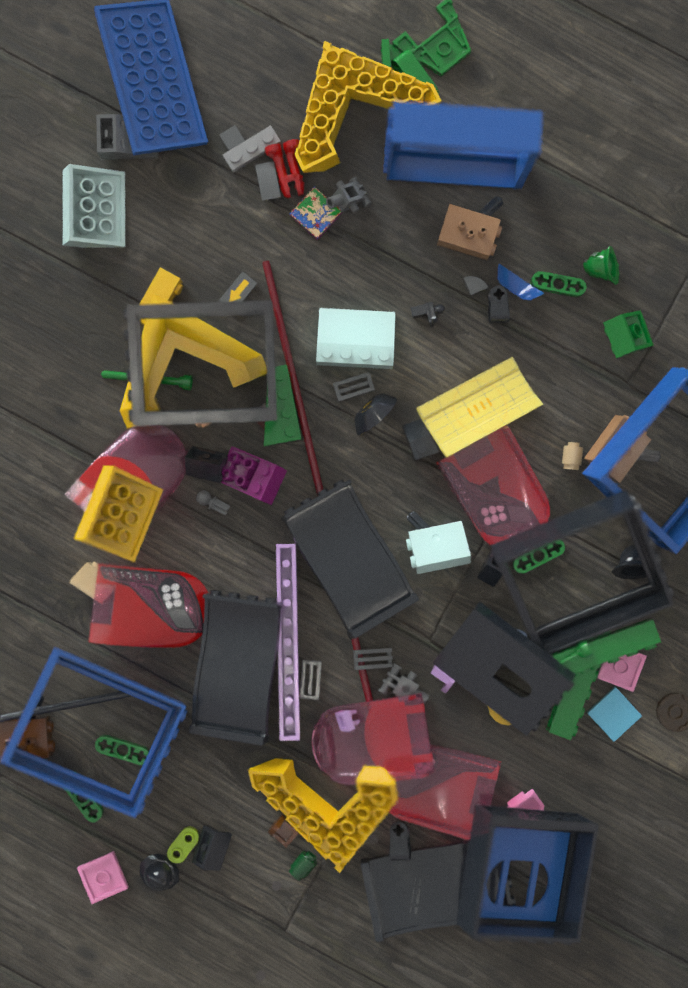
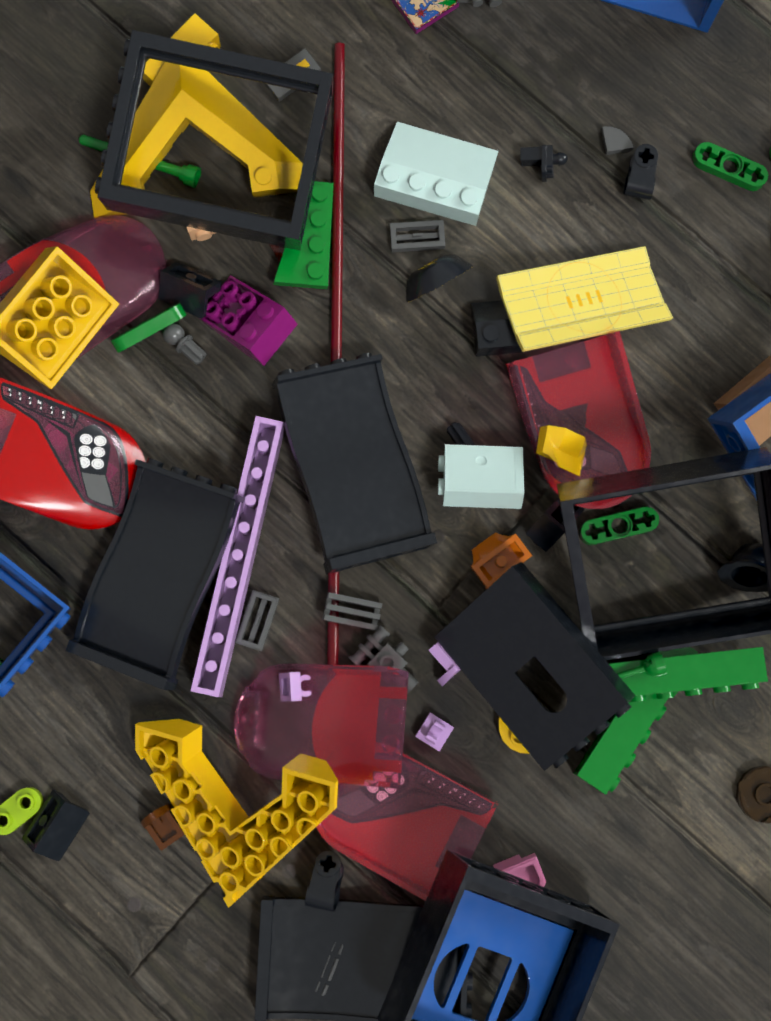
camera: 15 degrees right, 5 degrees down
dark green brick [289,851,317,881] -> none
medium nougat piece [437,196,504,260] -> none
blue piece [498,264,544,300] -> none
tan brick [562,442,583,470] -> none
medium azure tile [587,687,642,742] -> none
bright pink plate [597,653,647,692] -> none
none -> green beam [111,303,187,353]
none -> lavender tile [415,712,454,751]
none -> orange slope [471,532,532,589]
none -> yellow slope [536,425,587,477]

